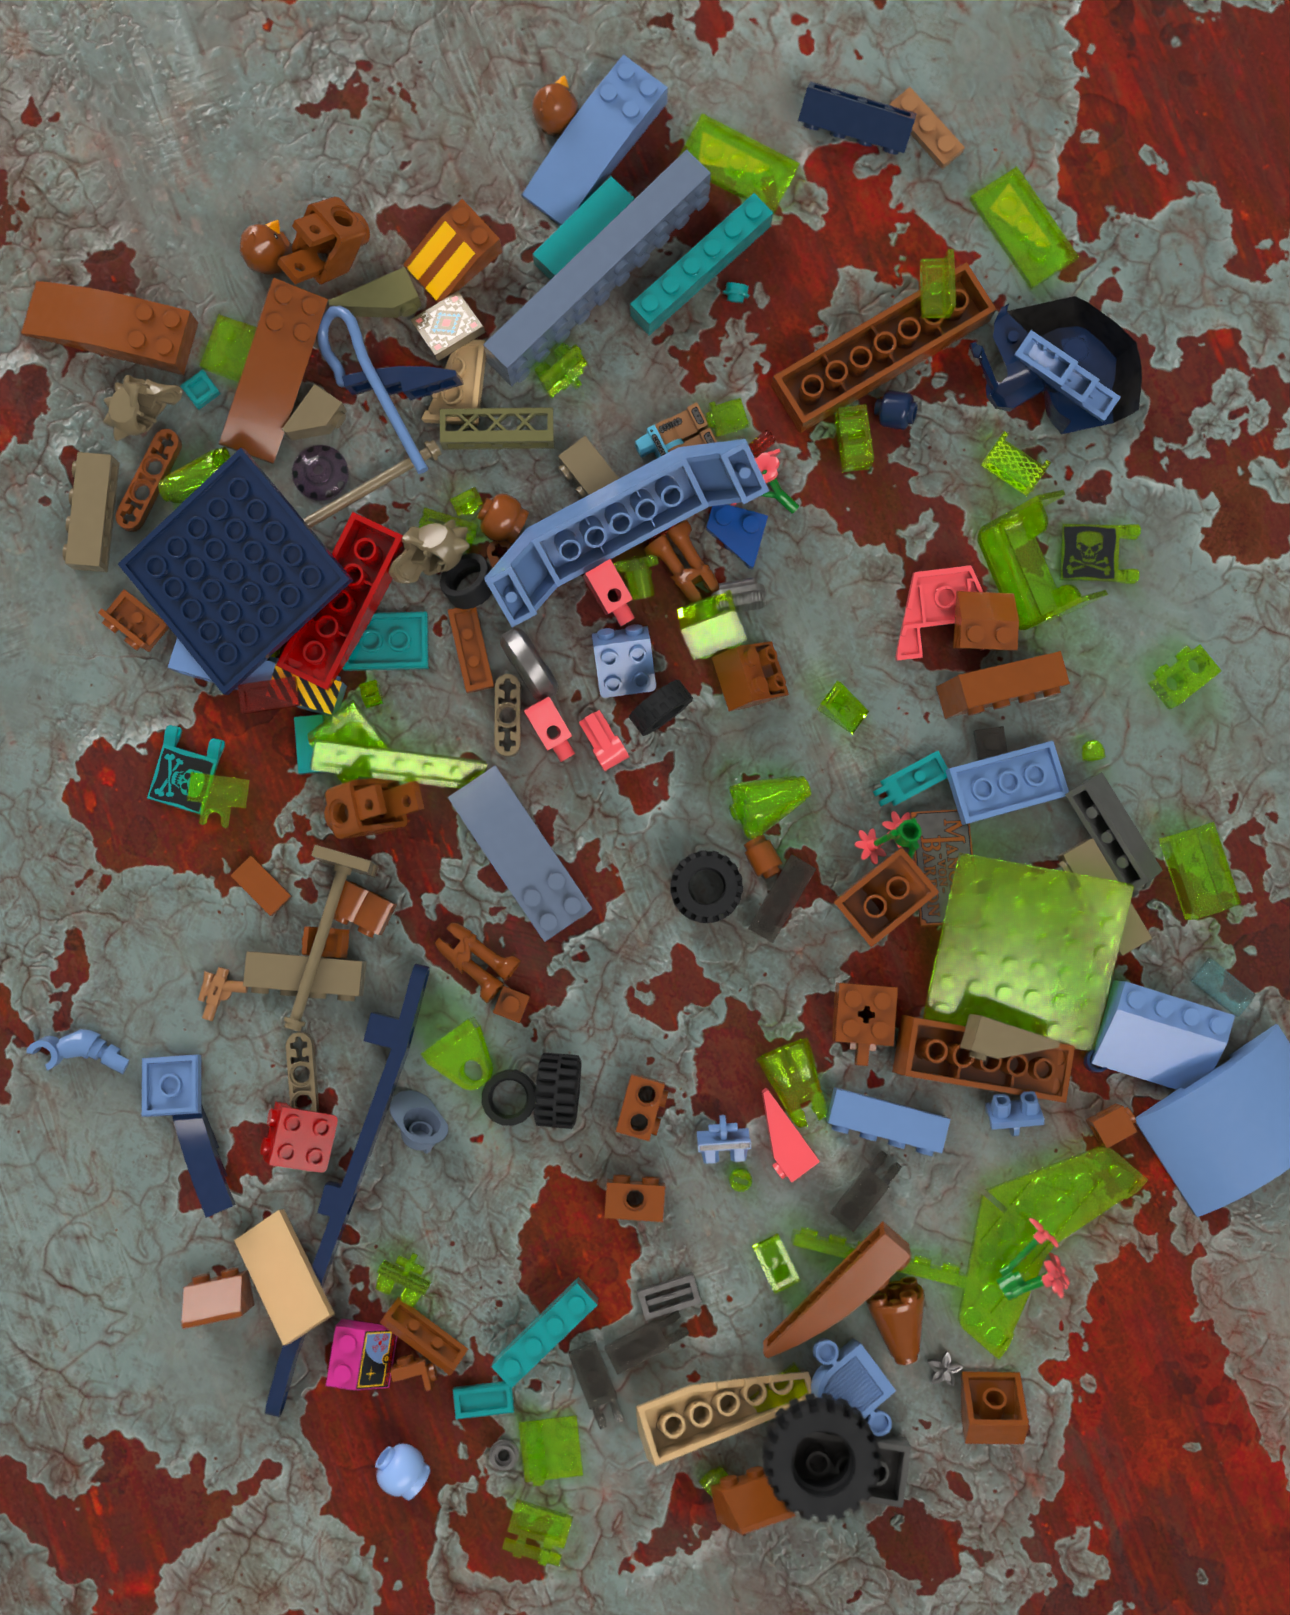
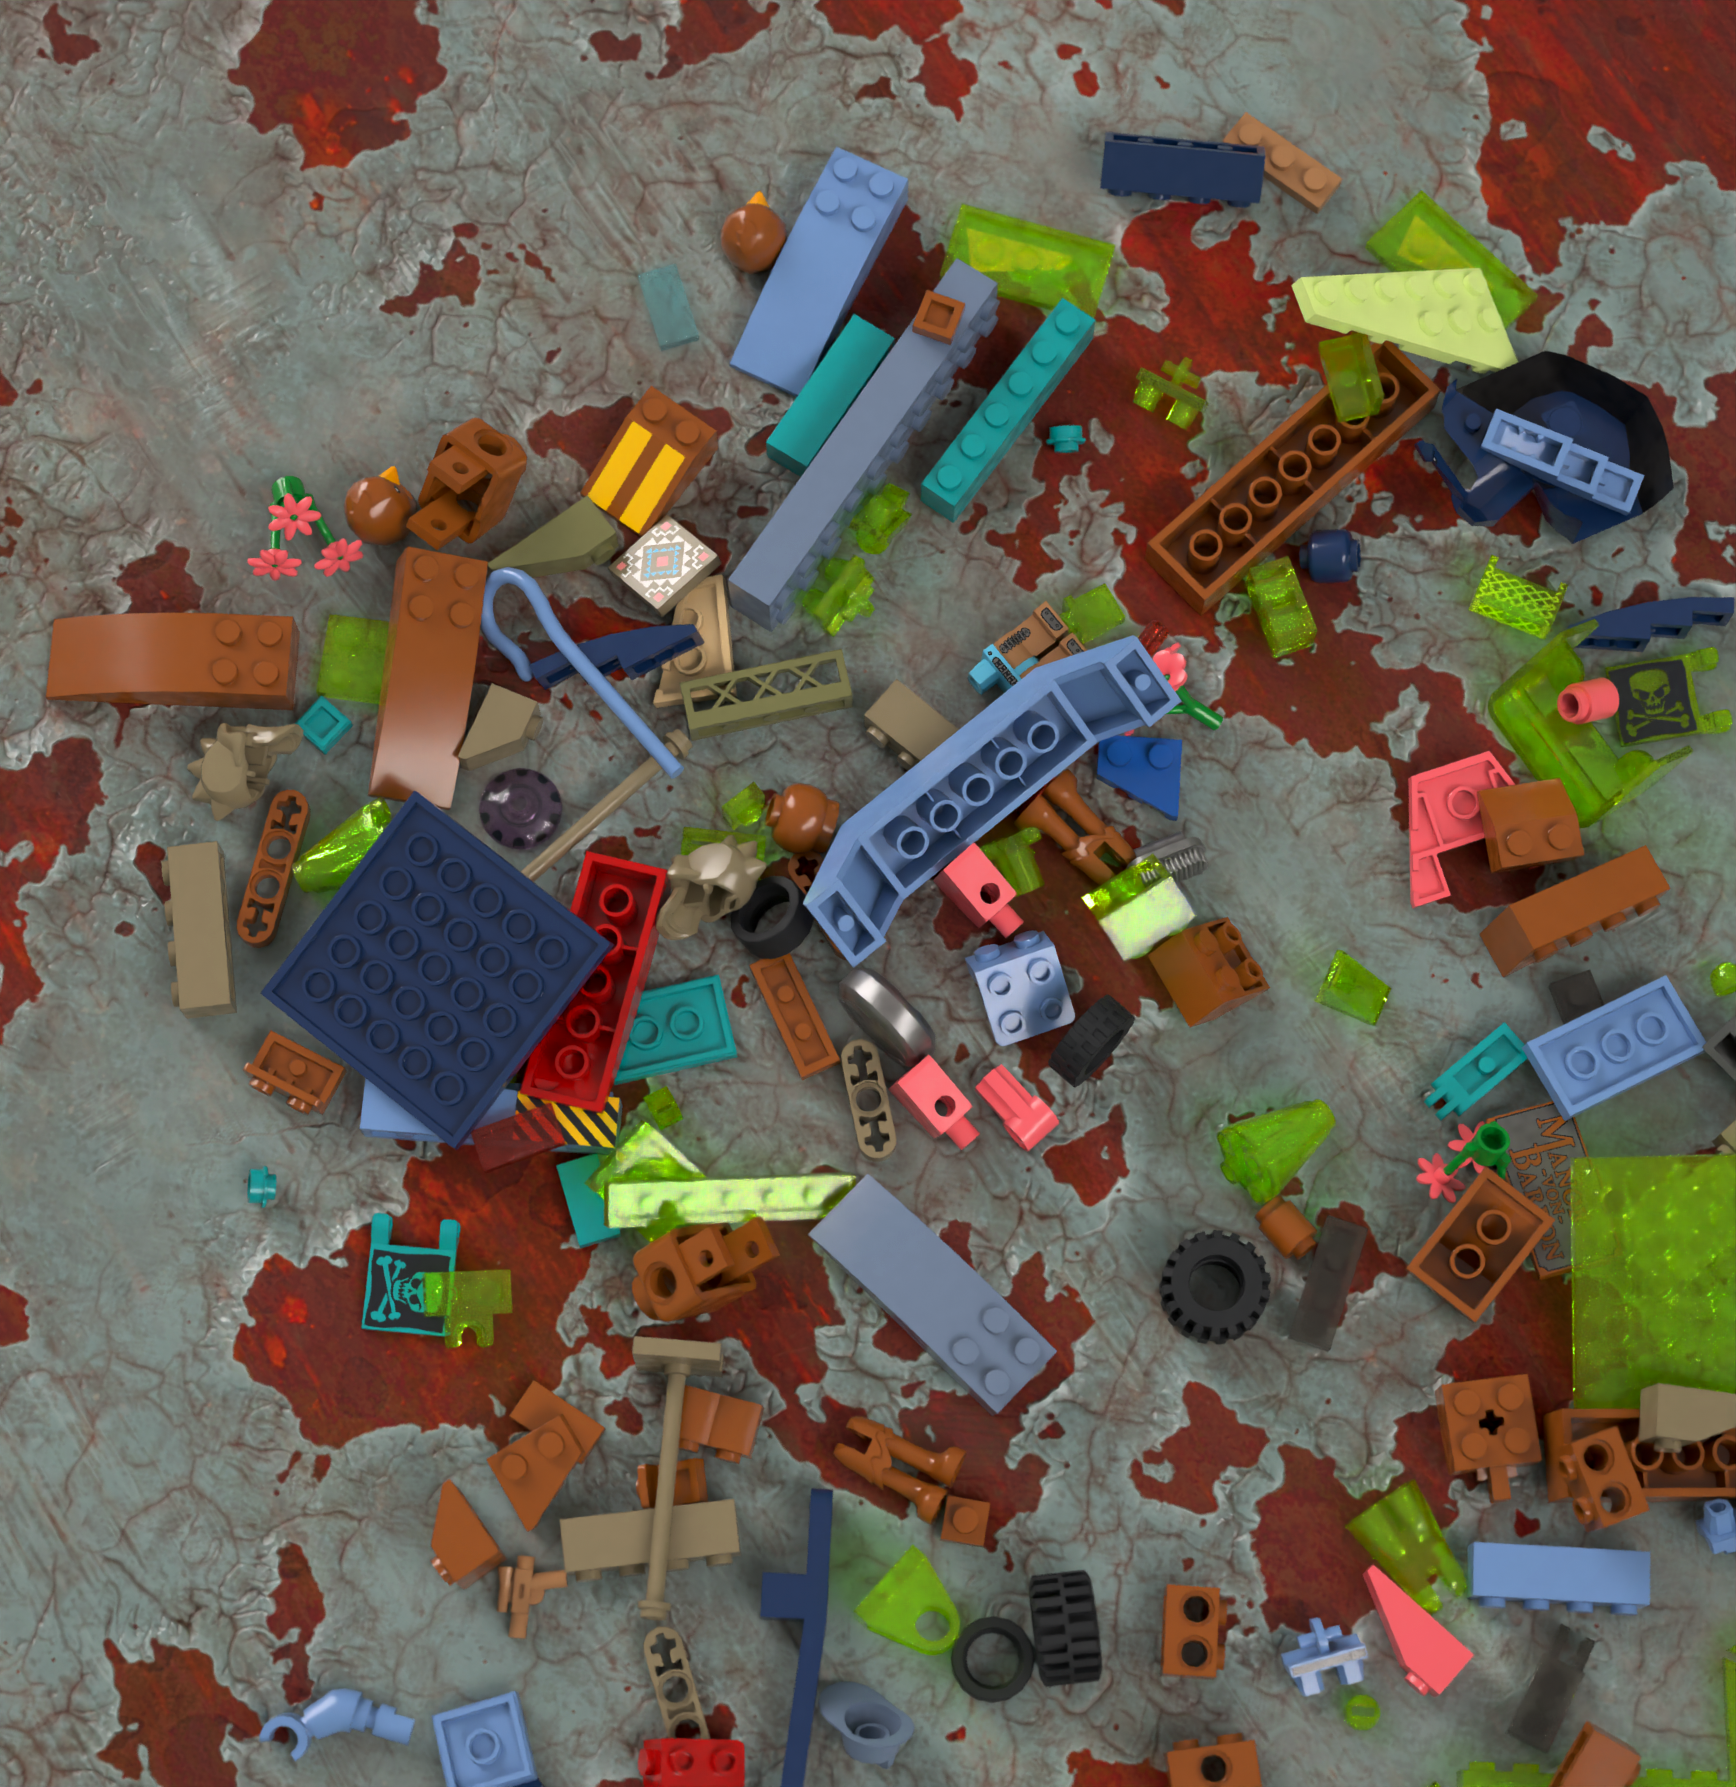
camera: 10 degrees left, 10 degrees down
none -> coral plant [247,476,364,581]
none -> teal plate [247,1165,276,1208]
none -> dark orange slope [430,1479,507,1590]
none -> dark orange wing [486,1414,585,1532]
none -> clear light blue tile [638,264,699,351]
none -> clear neon green hips [849,483,912,555]
none -> dark orange plate [912,290,965,345]
none -> clear neon green hips [1133,357,1209,430]
none -> yellowish green wing [1291,268,1518,374]
none -> dark orange brick [1554,1426,1650,1532]
none -> coral brick [1557,677,1619,724]
none -> dark blue slope [1561,597,1734,652]

